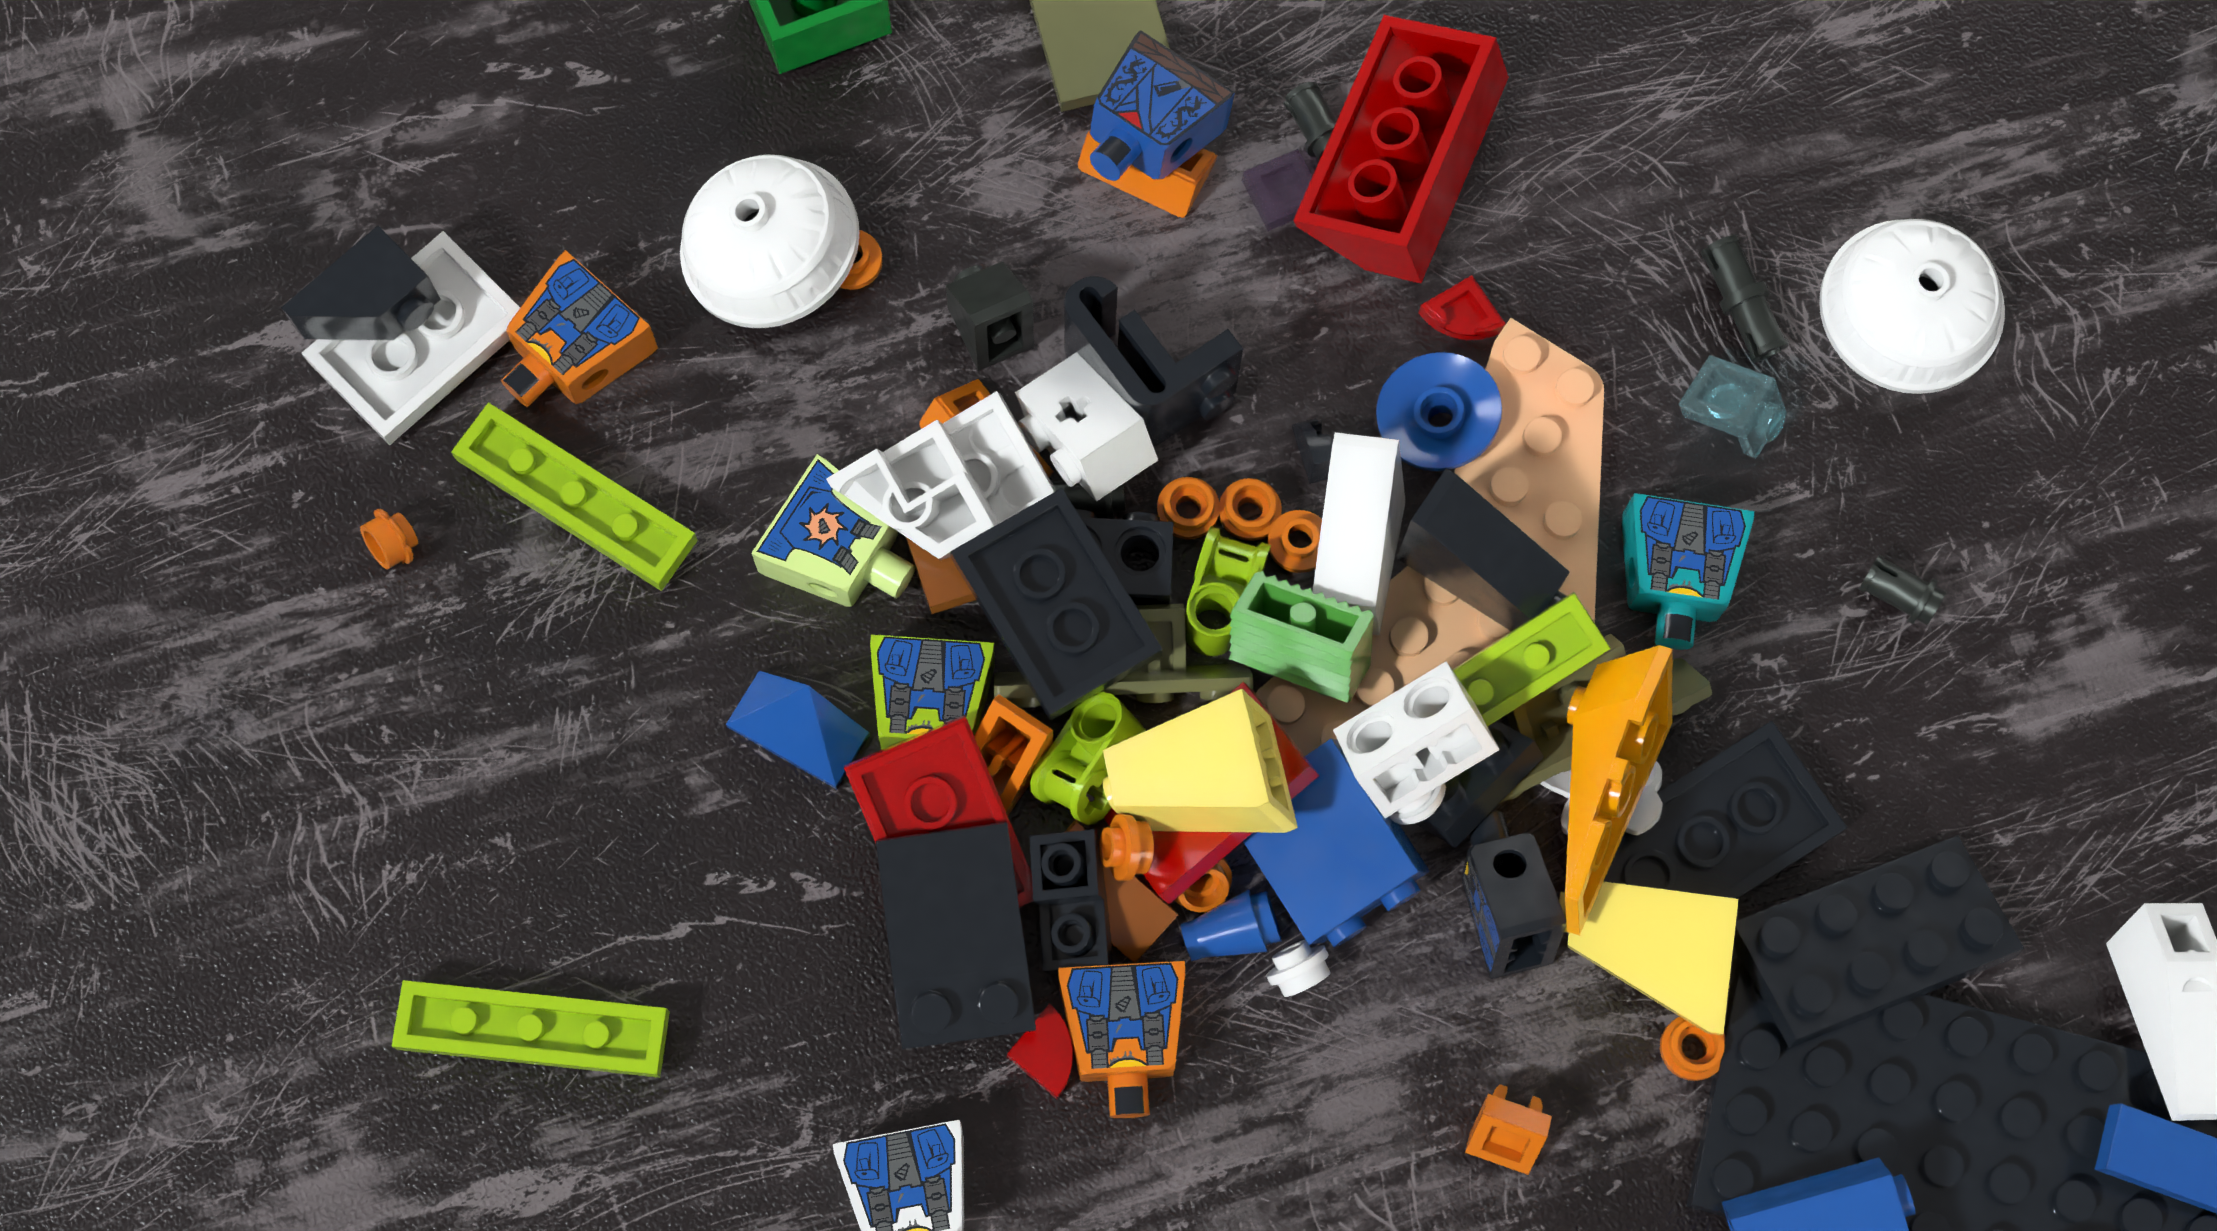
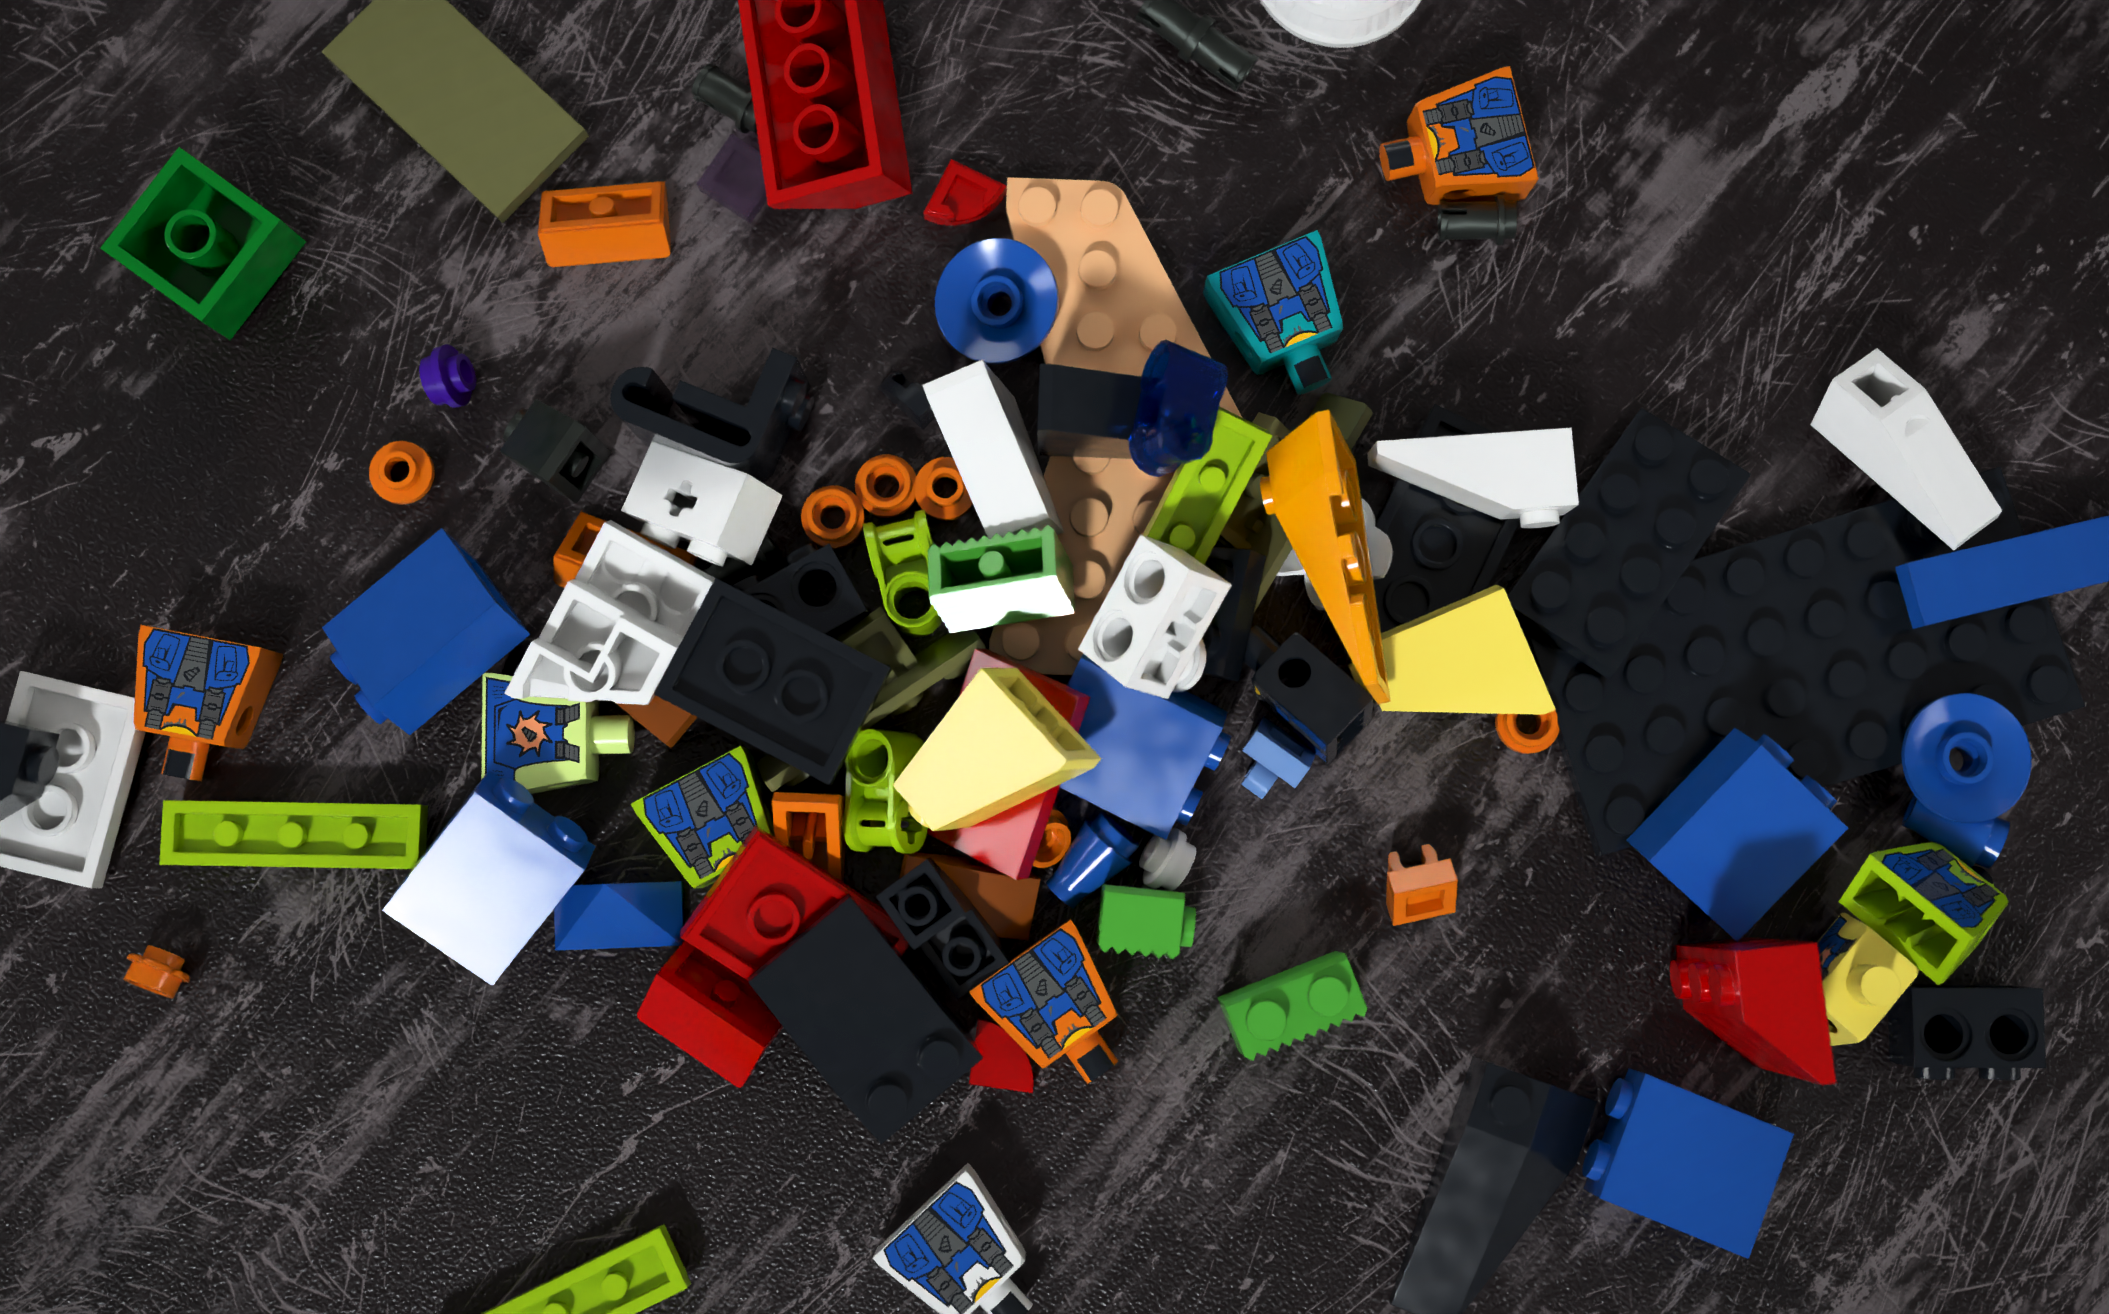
camera: 30 degrees left, 10 degrees up
white hat [680,155,860,328] -> none
blue torso [1090,30,1235,181] -> none
orange plate [1100,814,1154,881] -> none
clear light blue bracket [1679,355,1786,458] -> none
none -> blue brick [322,528,530,735]
none -> brick [383,771,596,985]
none -> dark purple plate [419,344,476,408]
none -> red panel [637,941,783,1088]
none -> bright green brick [1096,884,1196,960]
none -> clear blue piece [1129,339,1228,477]
none -> bright green brick [1217,951,1368,1061]
none -> medium blue tile [1241,717,1316,799]
none -> white slope [1367,428,1579,528]
none -> torso [1380,66,1539,205]

